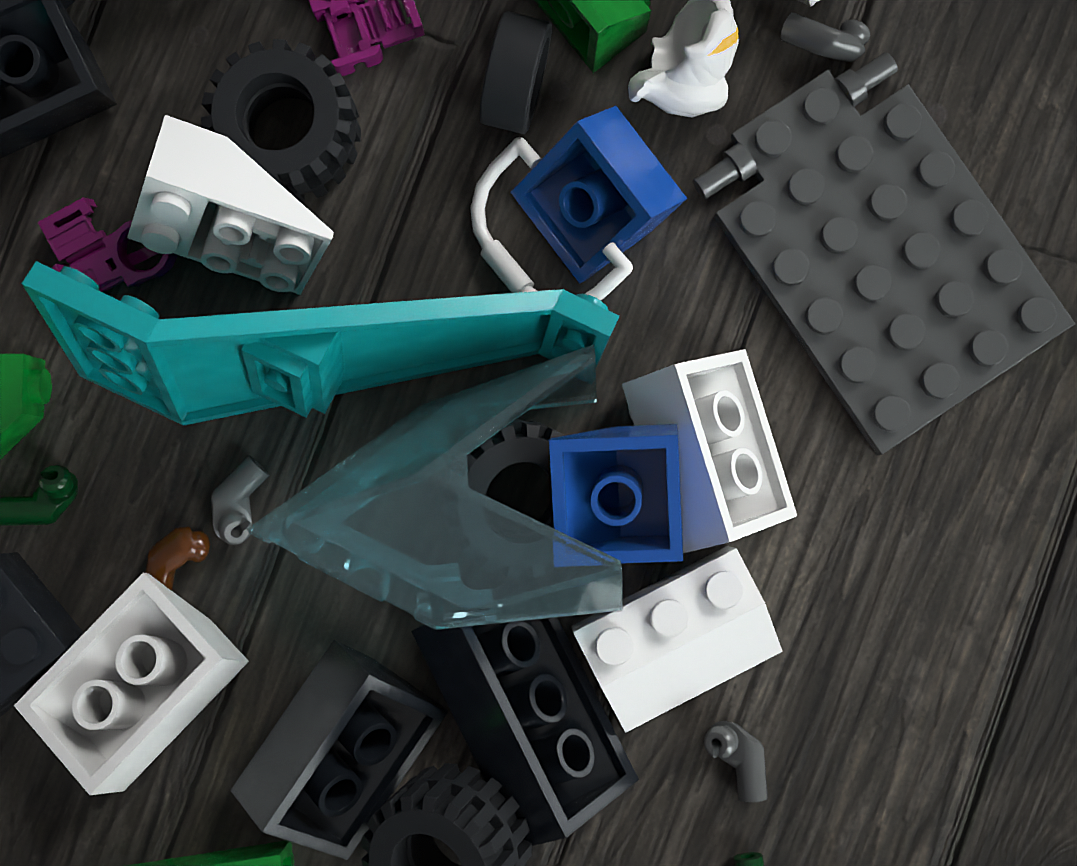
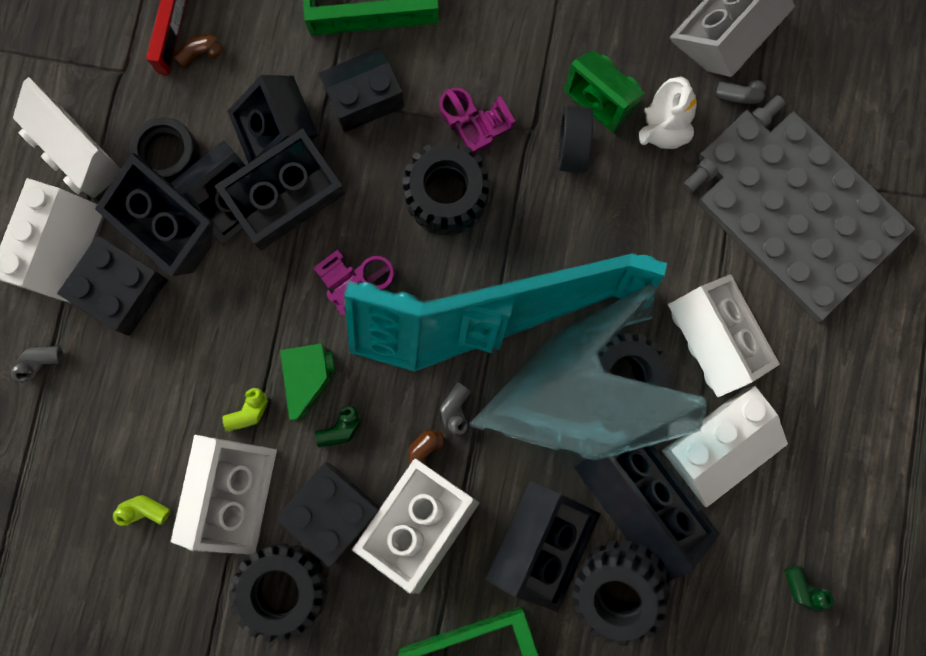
camera: 15 degrees left, 5 degrees down
white slope [127,115,334,295] -> none
white piece [470,137,633,300] -> none
blue slope [510,106,687,284] -> none
blue slope [549,424,683,566] -> none
dark grey arm [704,721,768,802] -> none

